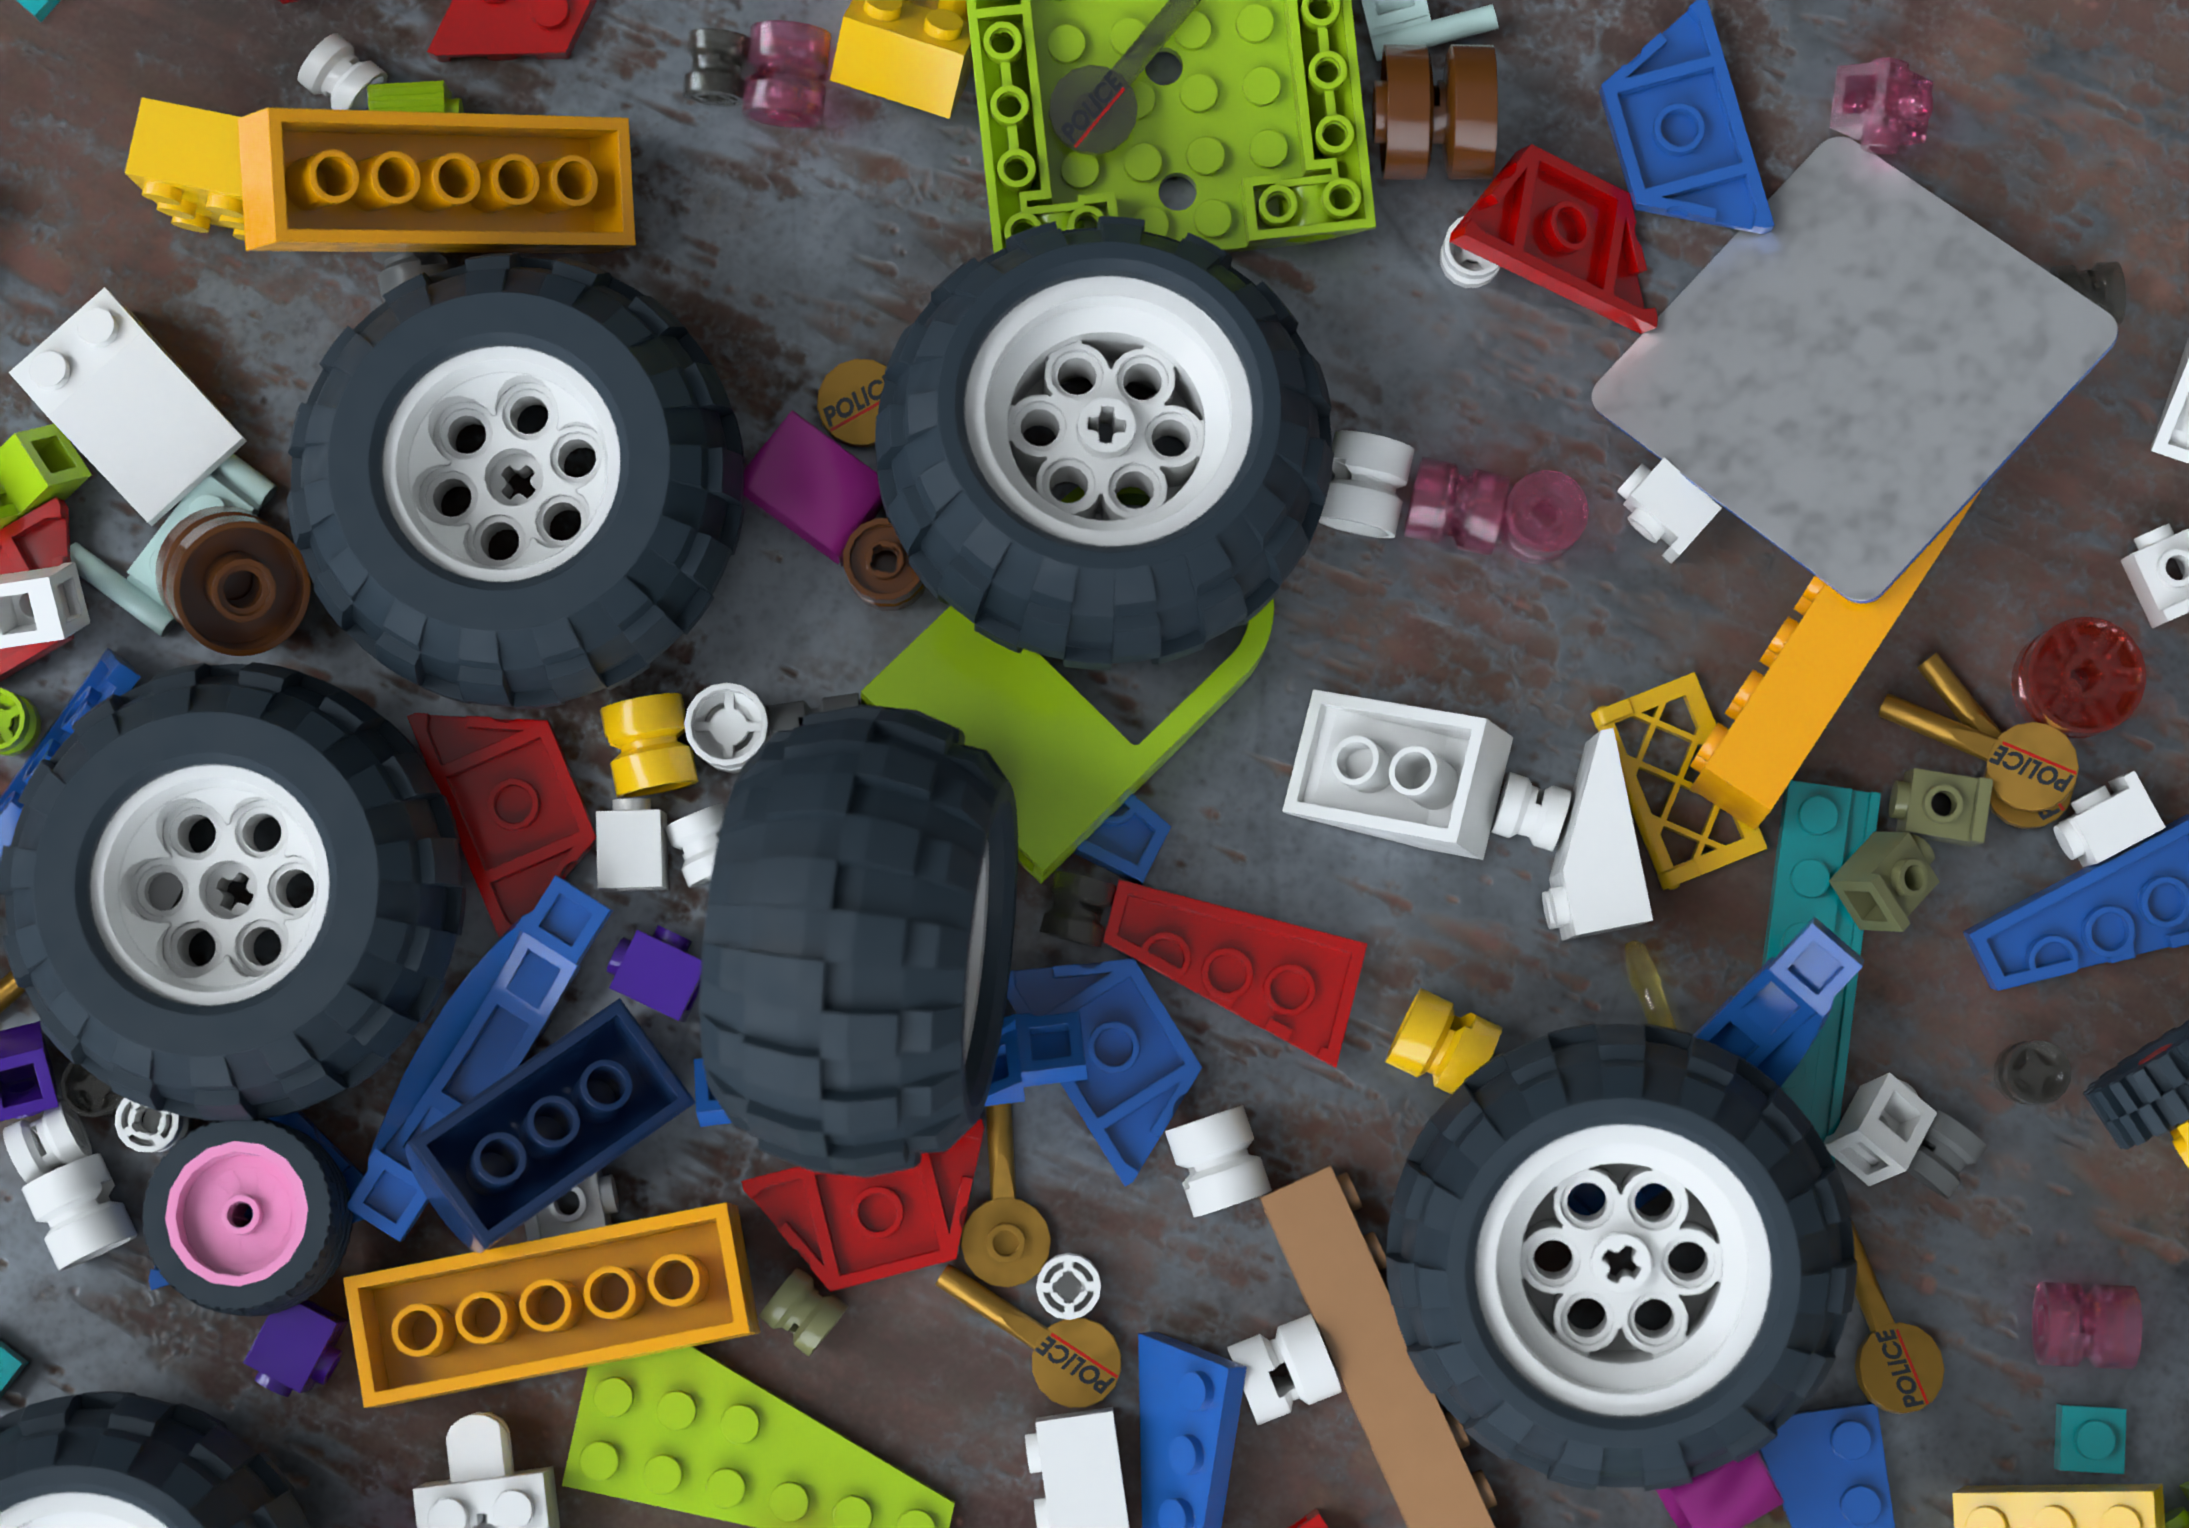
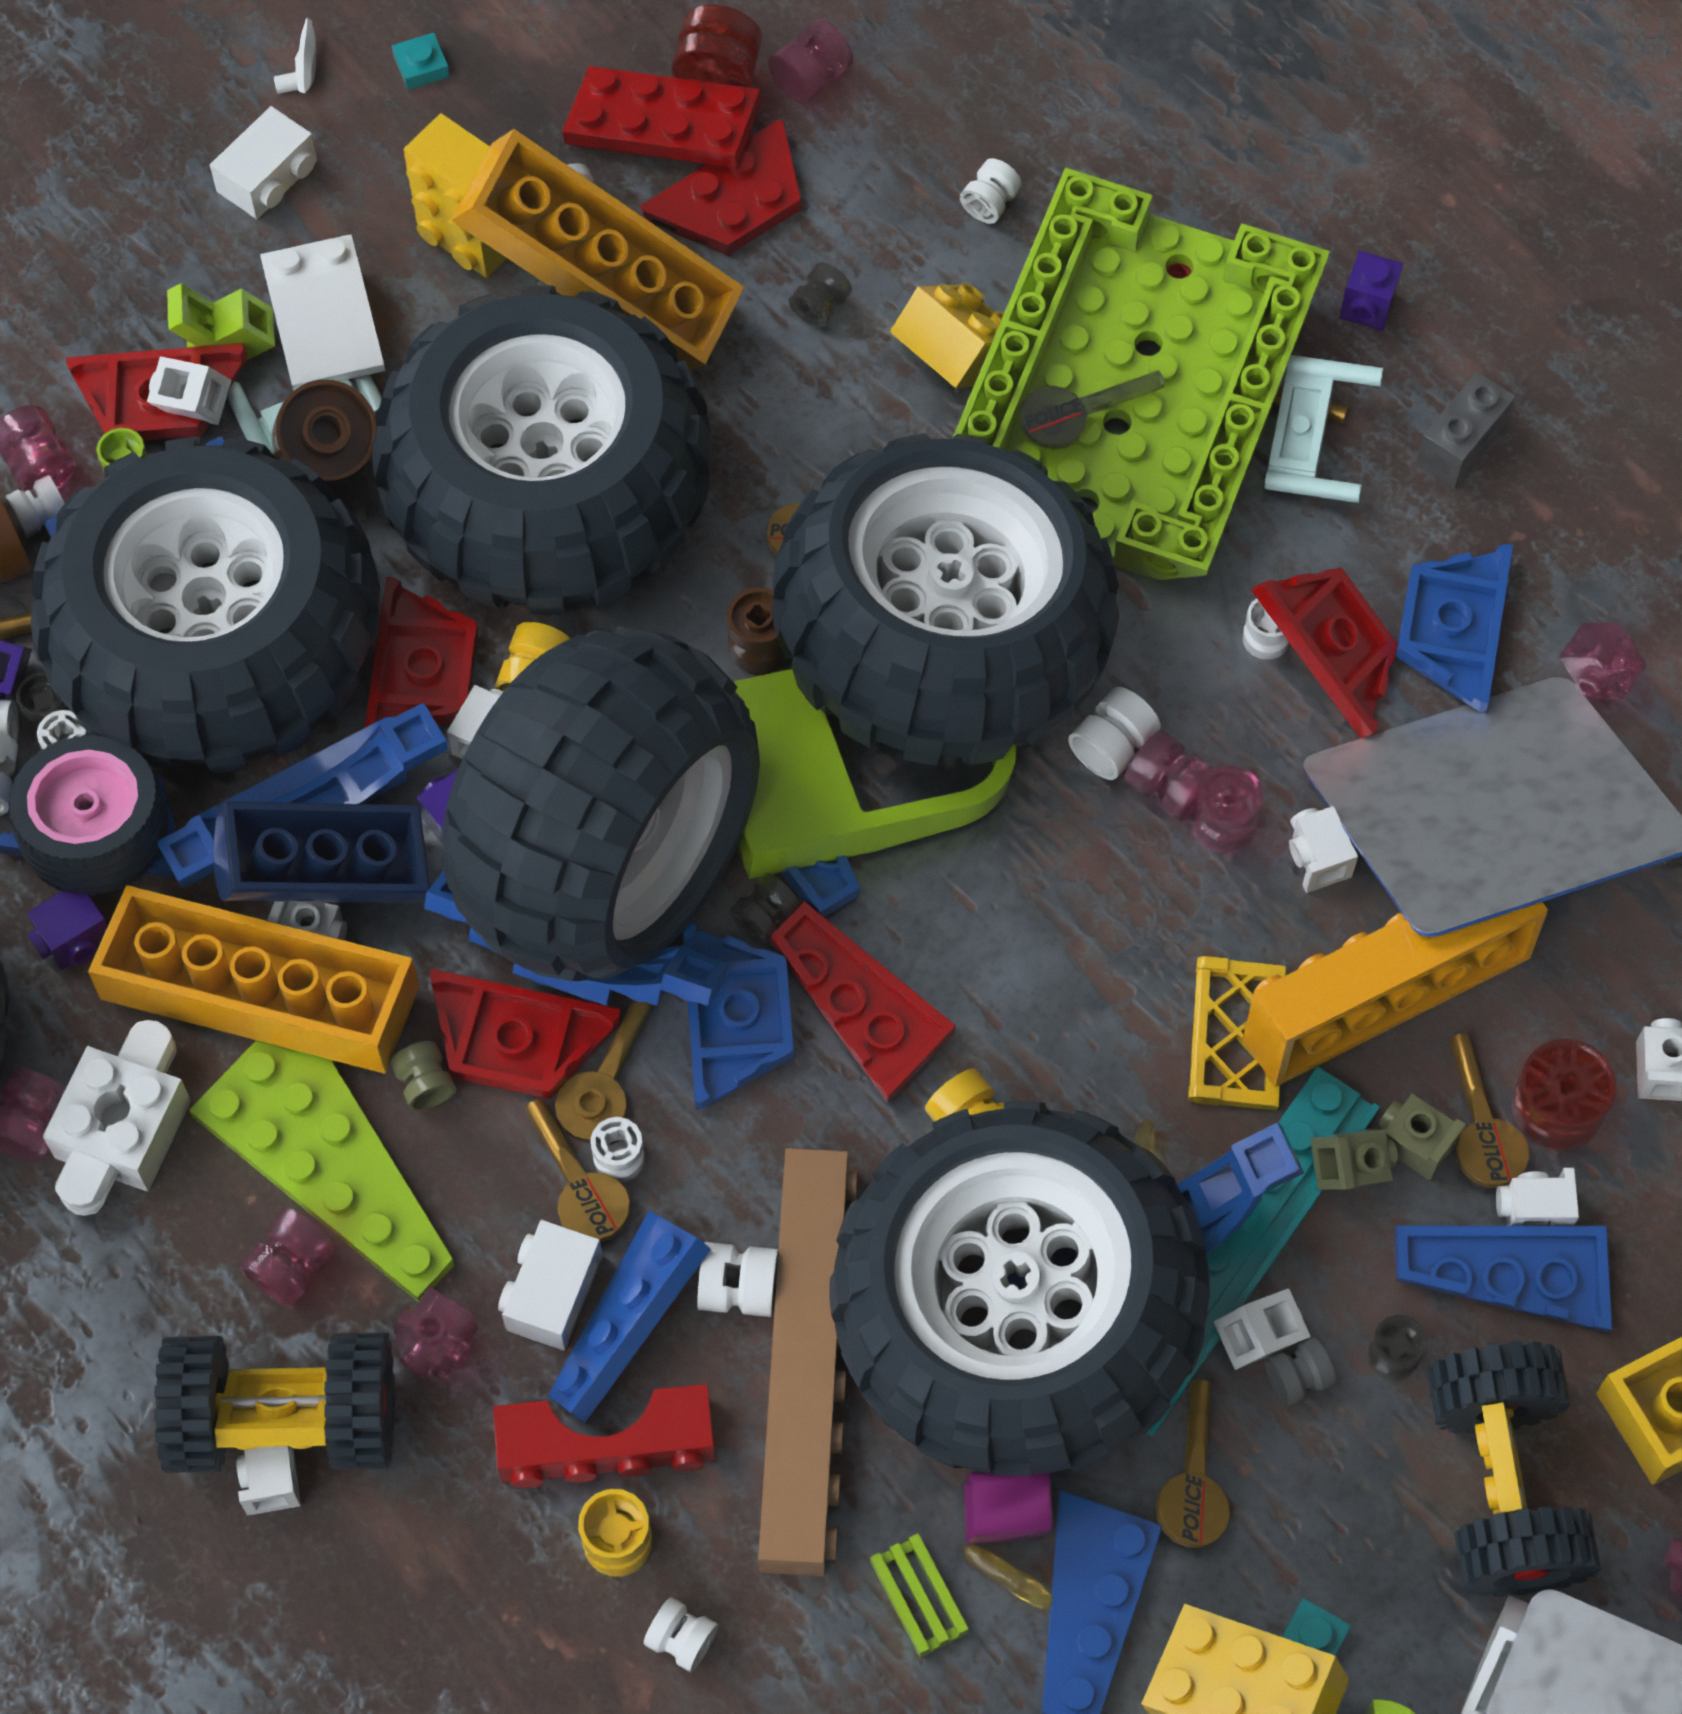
camera: 25 degrees right, 20 degrees down
clear pink wheel [742,20,832,128] -> none
magenta piece [743,410,883,567] -> none
white wheel [1165,1105,1272,1217] -> none
white slope [1282,689,1513,860] -> none
reddish brown wheel [1372,44,1498,180] -> none
white wheel [1491,772,1571,852] -> none
white slope [1542,728,1653,941] -> none
pearl gold piece [1878,693,2079,812] -> none
clear pink wheel [2032,1281,2142,1370] -> none

